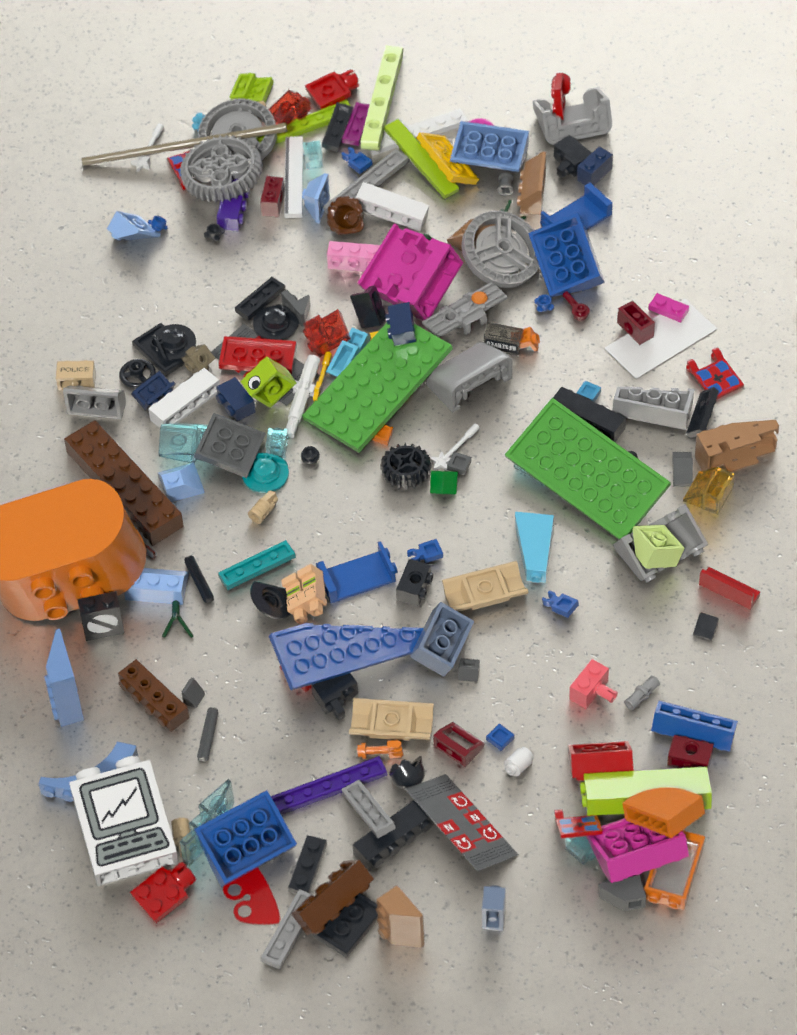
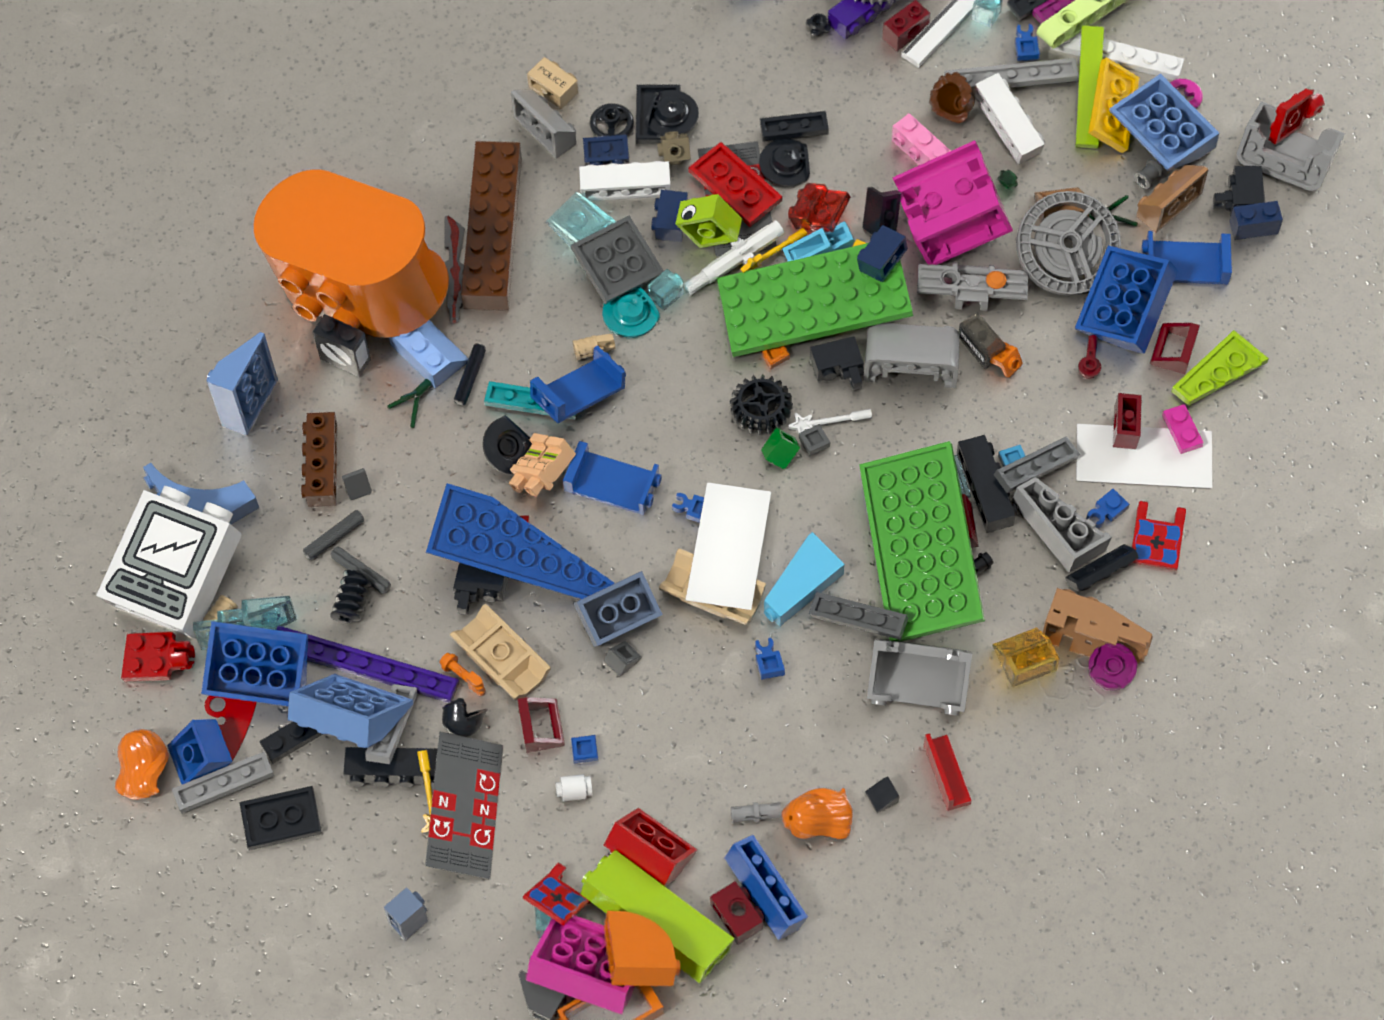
camera: 40 degrees right, 10 degrees up
light blue slope [158,463,205,502] -> none
dark grey slope [281,290,310,327] -> none
reddish brown wedge [291,860,374,934] -> none
black plate [301,446,320,464] -> none
light blue slope [302,173,330,223] -> none
medium nougat slope [376,885,425,948] -> none
black brick [396,559,434,606] -> none
blue plate [534,294,554,312] -> none
coral brick [569,659,618,709] -> none
yellowish green slope [632,525,685,569] -> none
dark grey slope [672,452,693,487] -> none
none -> orange piece [115,729,169,800]
none -> blue slope [167,719,232,784]
none -> medium blue slope [288,674,413,748]
none -> dark grey axle [330,546,391,594]
none -> black piece [330,570,372,624]
none -> yellow piece [417,750,433,833]
none -> blue panel [530,345,626,423]
none -> white sticker [686,483,771,610]
none -> orange piece [781,788,853,839]
none -> dark grey plate [809,592,908,640]
none -> black hinge [810,336,864,390]
none -> dark grey plate [994,436,1080,493]
none -> blue plate [1086,489,1130,529]
none -> magenta tile [1088,643,1137,691]
none -> dark red tile [1150,323,1200,375]
none -> lime wing [1171,330,1269,406]

